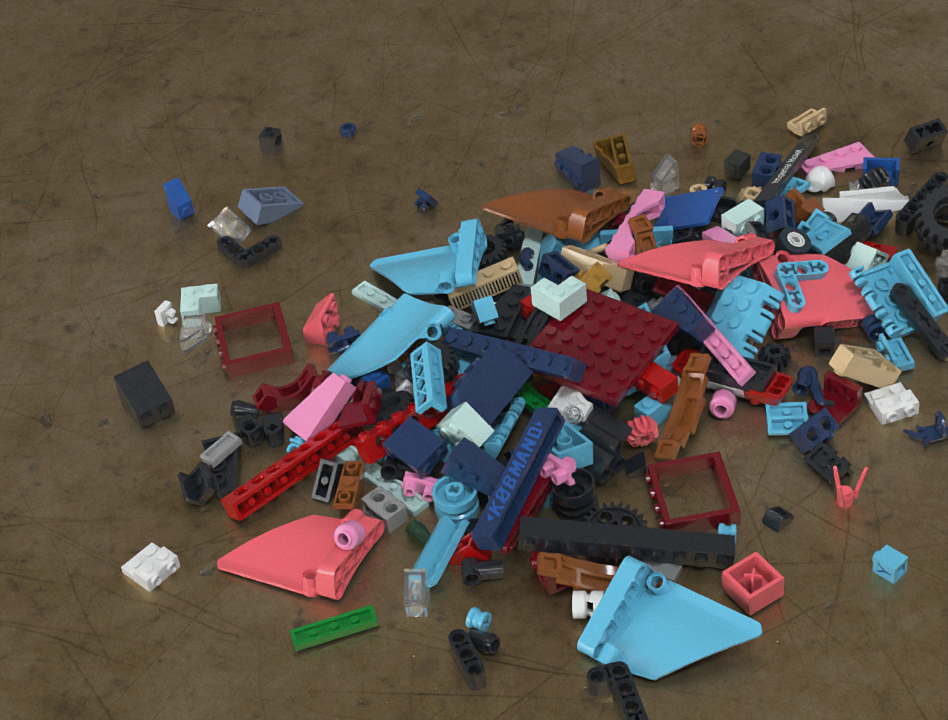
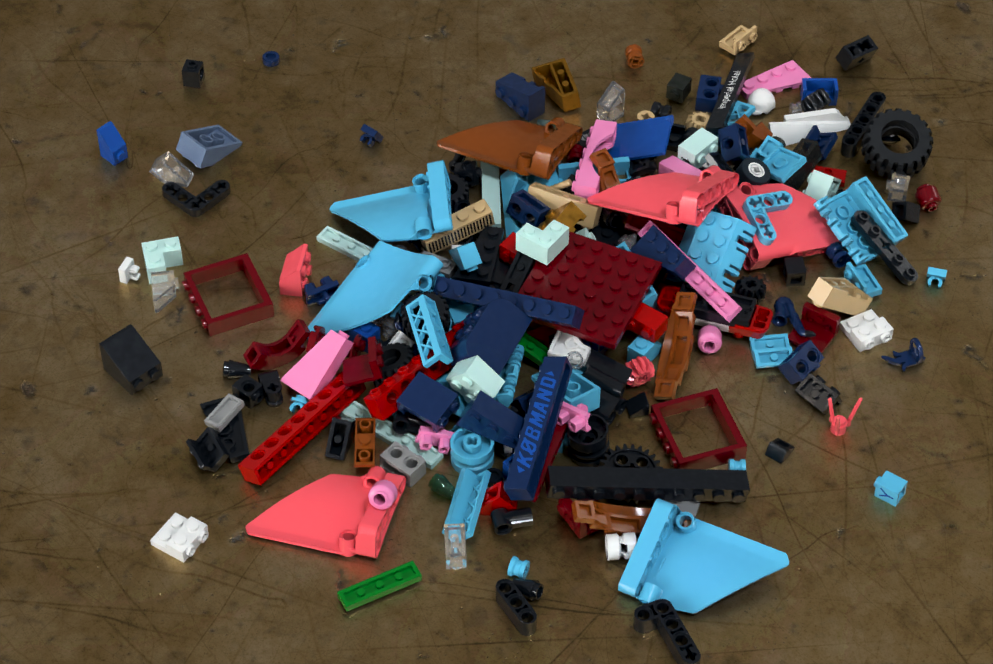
camera: 15 degrees left, 5 degrees up
dark blue arm [519,247,535,271] -> none
coral brick [722,552,784,616] -> none

